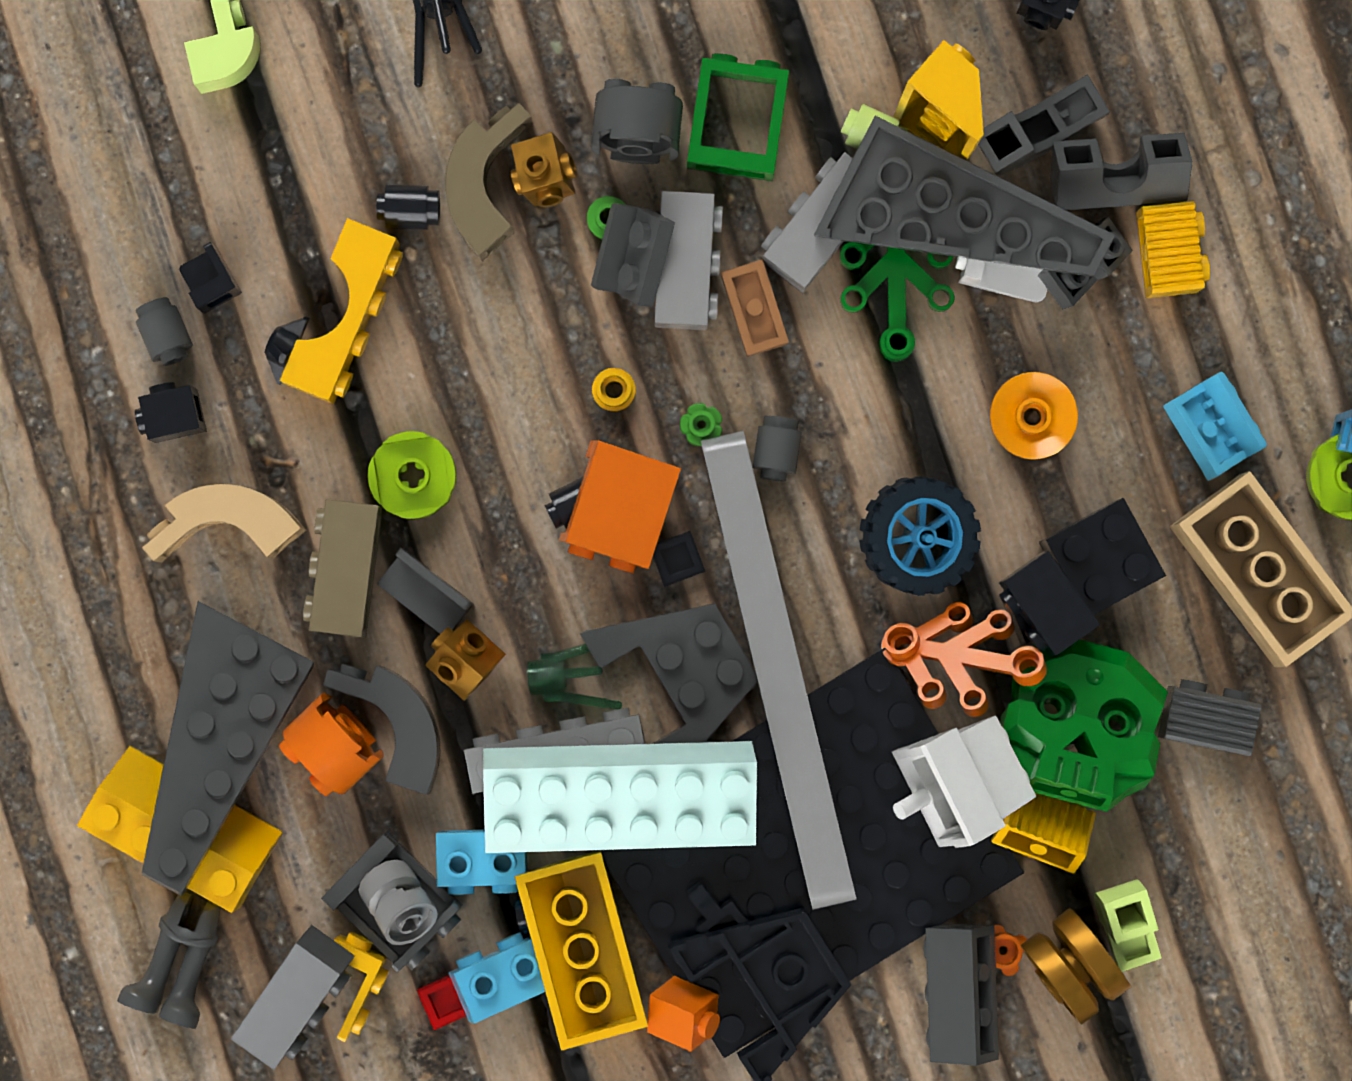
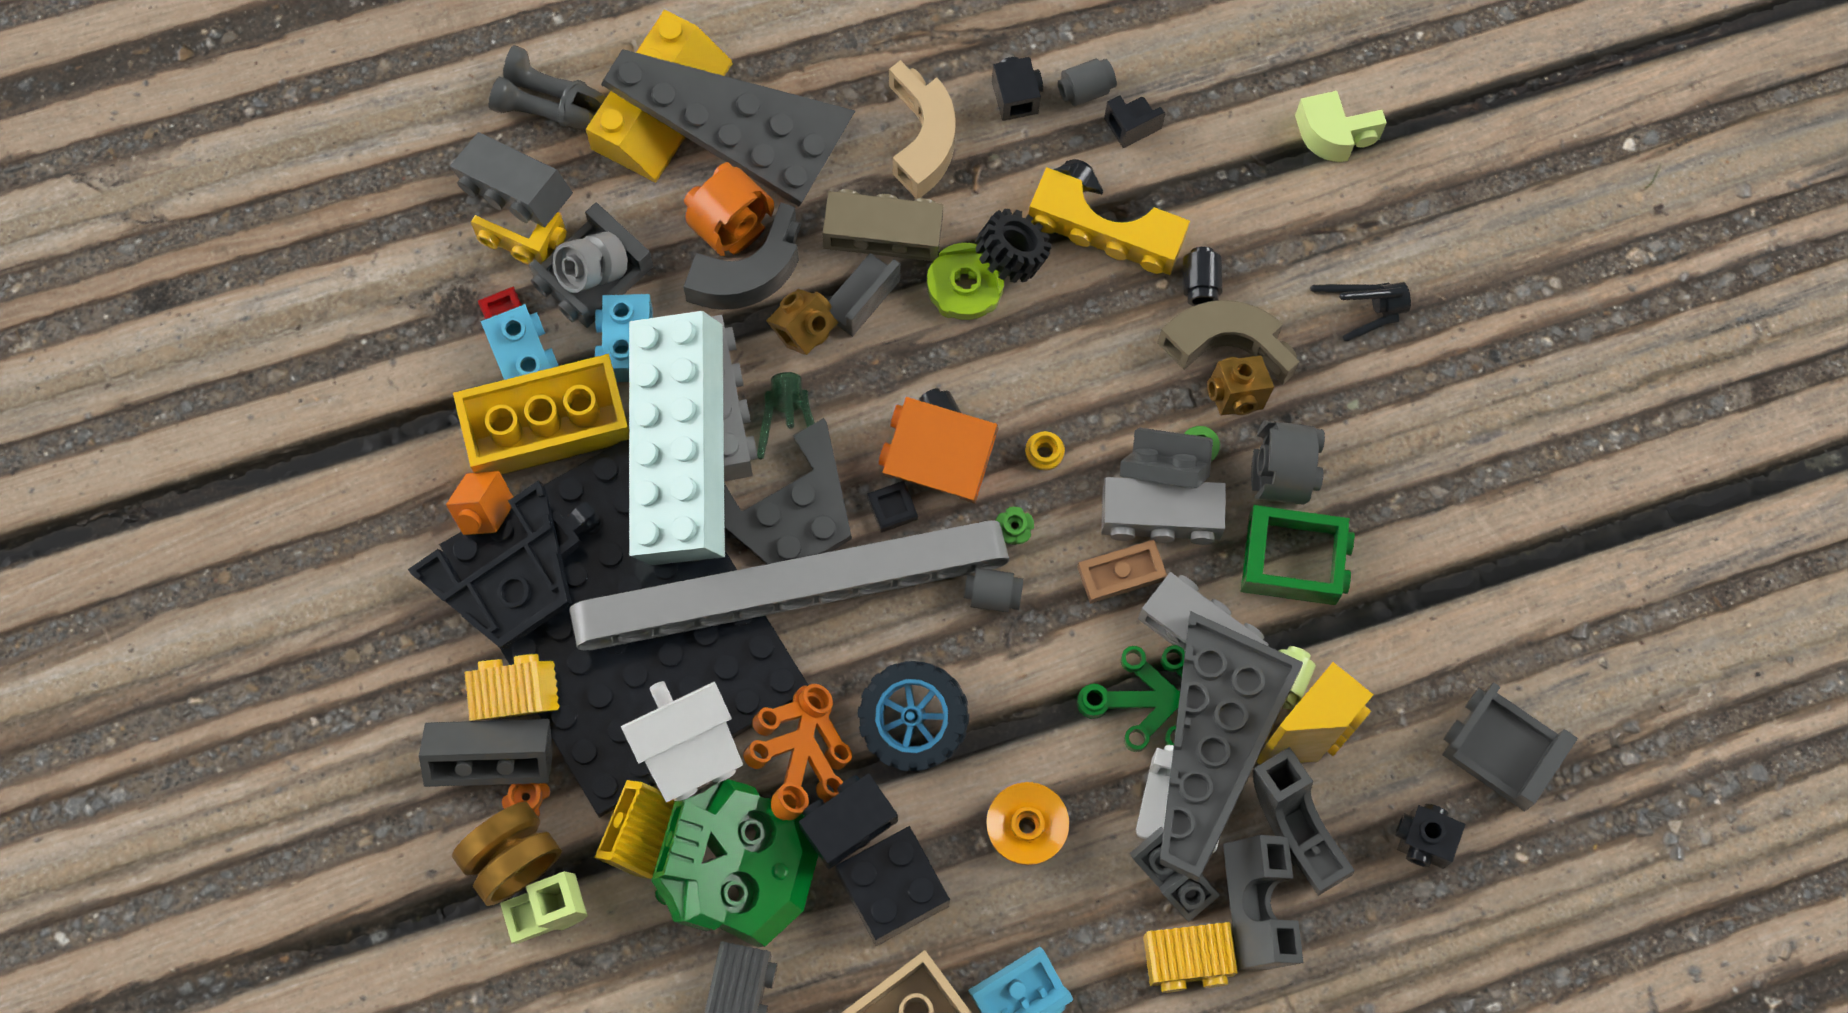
camera: 90 degrees right, 15 degrees down
none -> yellow brick [465,654,560,721]
none -> black tyre [975,209,1051,283]

